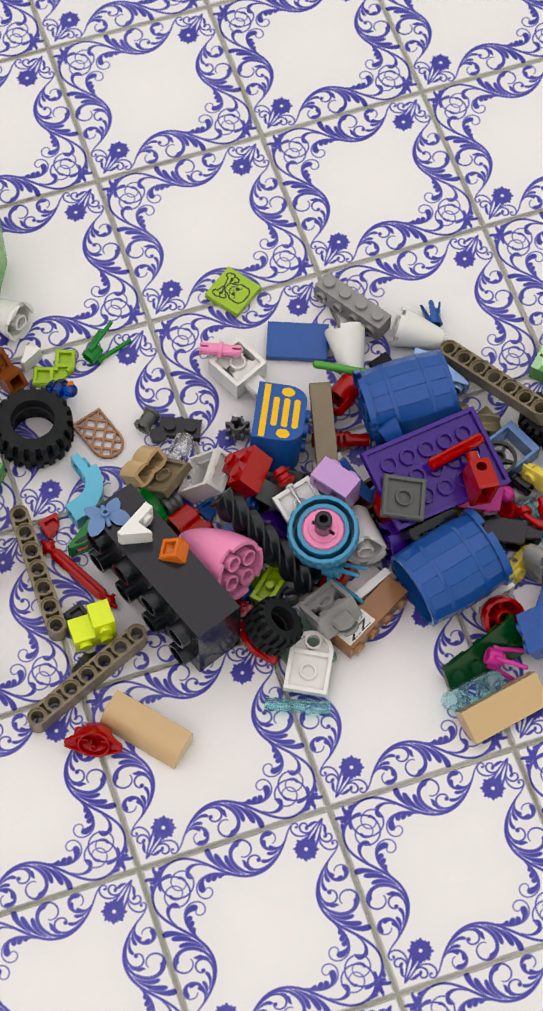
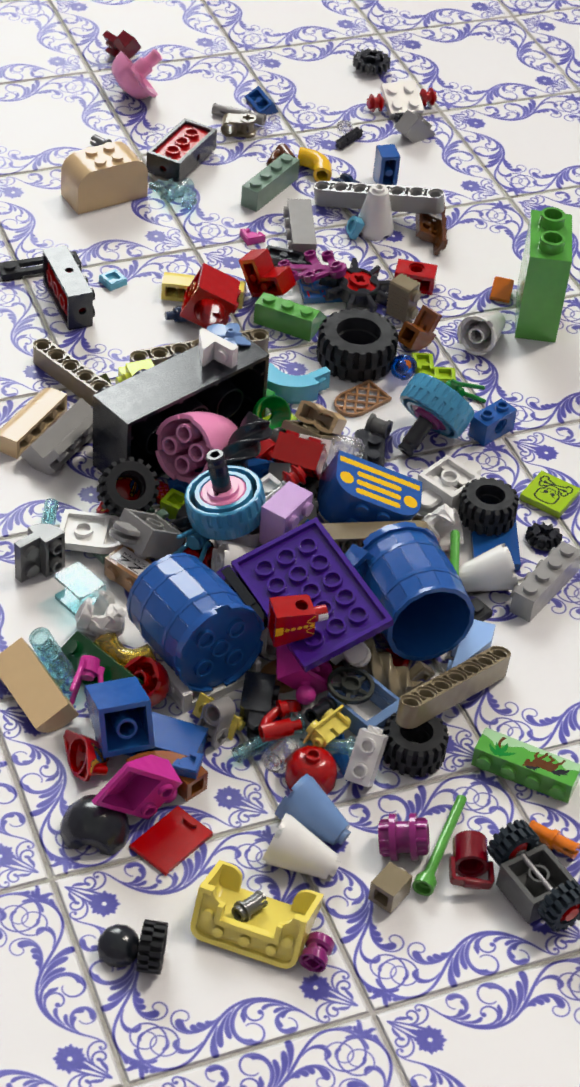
camera: 85 degrees right, 20 degrees down
white slope [21,345,42,373] -> none
red hat [64,722,123,757] -> none
orange slope [159,537,189,564] -> none
bright pink pin [199,341,242,358] -> none
dark grey tile [380,474,427,523] -> none
white cone [389,306,448,350] -> none
blue piece [420,300,443,327] -> none
red axle [427,433,485,470] -> none
none -> dark grey brick [14,523,65,583]
none -> light grey brick [21,398,93,475]
none -> clear light blue piece [55,562,106,616]
none -> white helmet [74,590,126,641]
none -> clear yellow cylinder [94,633,156,666]
none -> dark azure wheel [398,373,474,457]
none -> white helmet [421,503,464,552]
none -> black tyre [458,477,519,536]
none -> blue brick [468,398,517,446]
none -> black gear [525,522,563,551]

